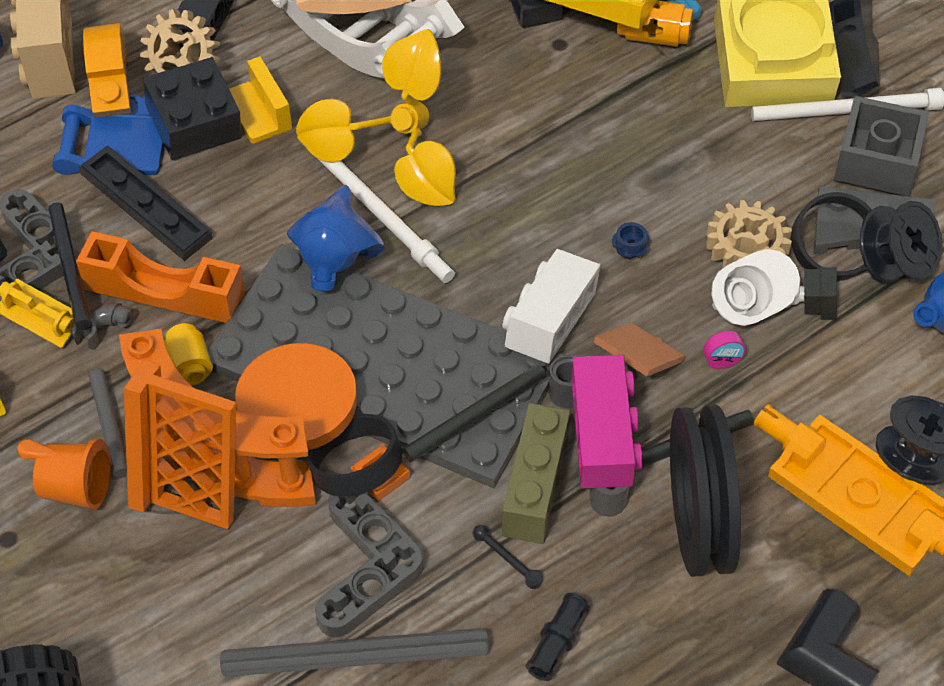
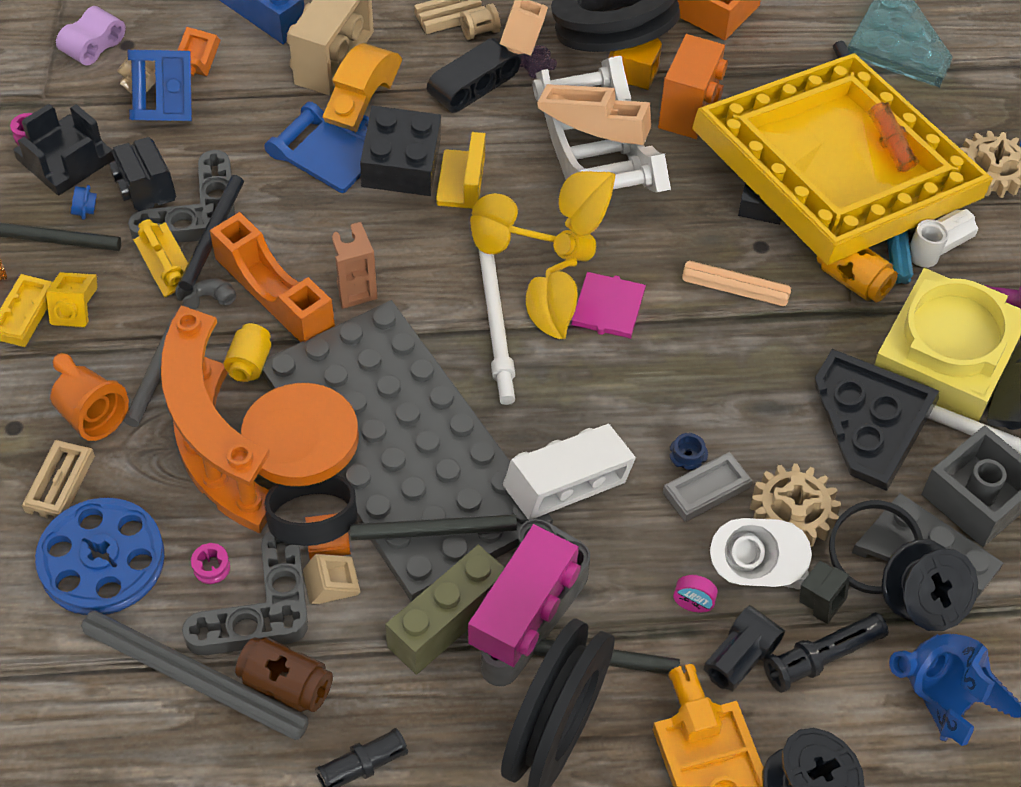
camera: 30 degrees right, 0 degrees up
black tile [79,145,213,261] -> none
orange fence [124,359,236,529] -> none
tan gear [140,9,220,74] -> none
blue piece [287,185,385,291] -> none
black hinge [472,525,543,589] -> none
nougat piece [593,323,685,377] -> none
none -> tan tile [22,440,95,519]
none -> blue wedge [35,498,165,615]
none -> dark pink bush [191,543,230,584]
none -> reddish brown piece [235,637,333,712]
none -> tan slope [303,554,360,604]
none -> nougat hinge [332,222,378,309]
none -> dark pink piece [571,272,646,339]
none -> light grey tile [663,452,753,522]
none -> light nougat axle [682,261,791,306]
none -> black piece [703,605,786,692]
none -> black pin [763,612,889,693]
none -> black plate [815,349,939,491]

